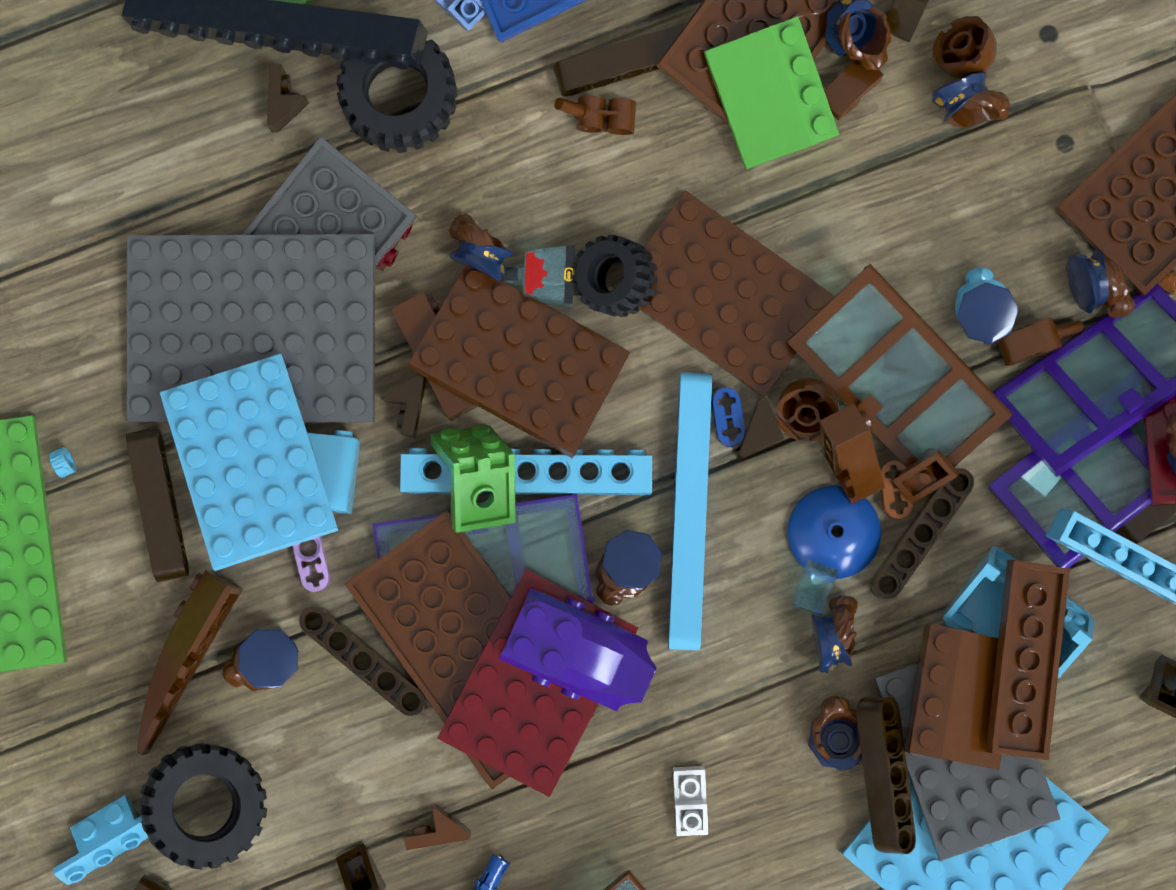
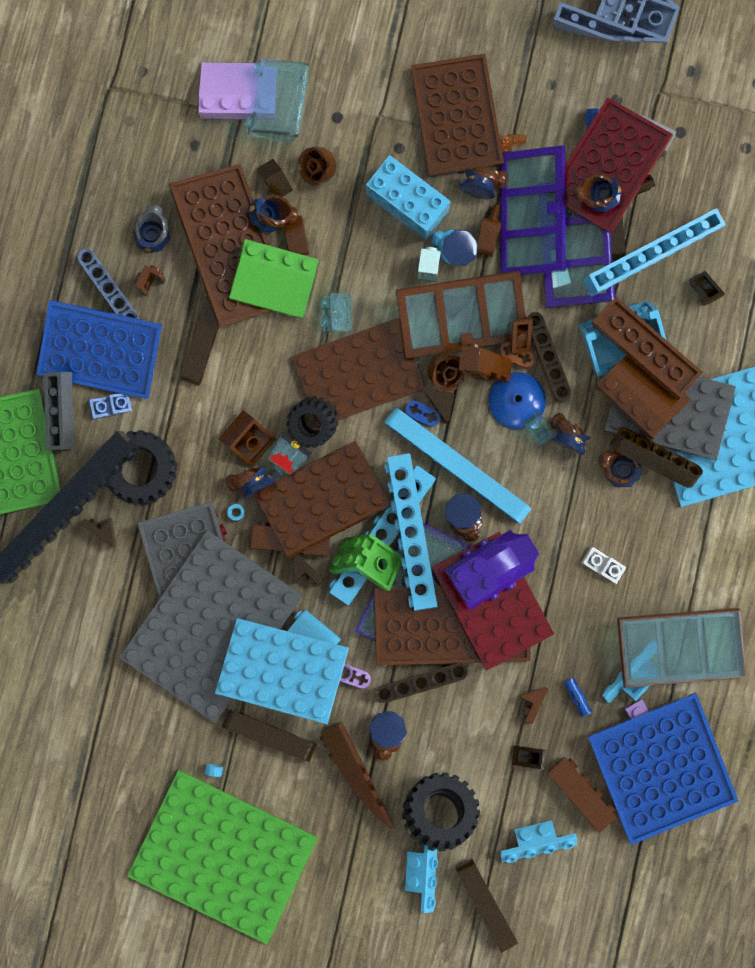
camera: 55 degrees left, 0 degrees up
reddish brown beam [554,96,636,135] -> none
piece [932,72,1010,128] -> none
none -> reddish brown slope [218,410,276,468]
none -> medium azure axle [227,504,245,521]
none -> clear light blue bracket [321,292,352,333]
none -> medium azure brick [366,155,450,240]
none -> medium azure brick [384,453,438,611]
none -> light aqua brick [418,247,441,281]

